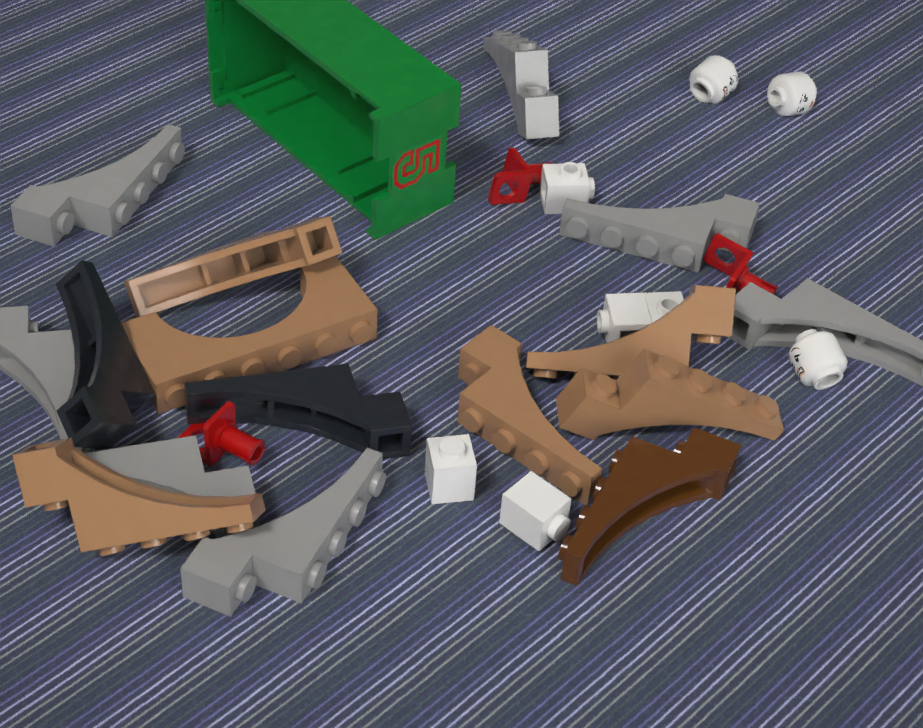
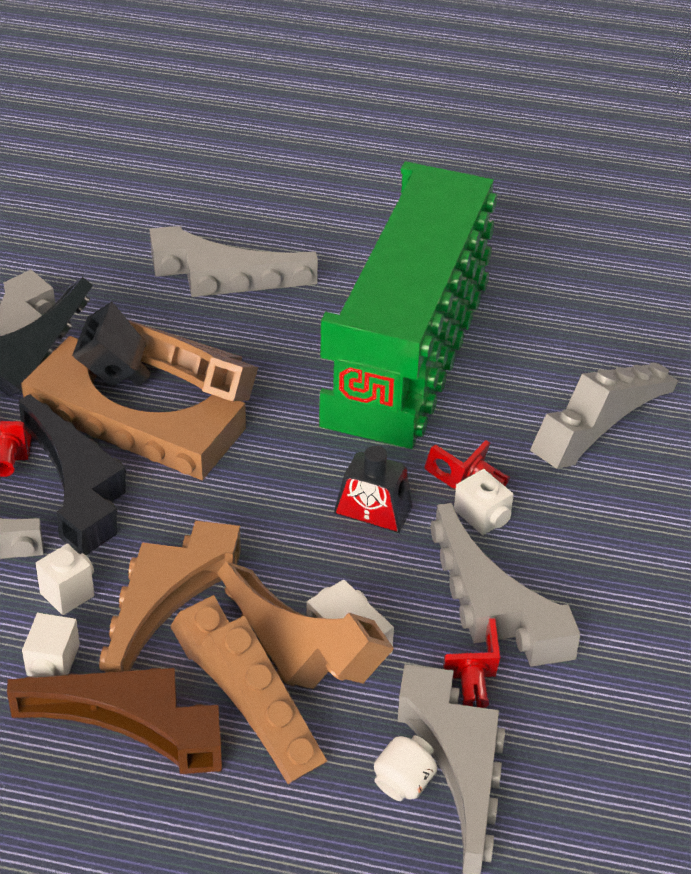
camera: 60 degrees right, 0 degrees up
none -> black torso [72,301,151,386]
none -> torso [334,446,412,533]

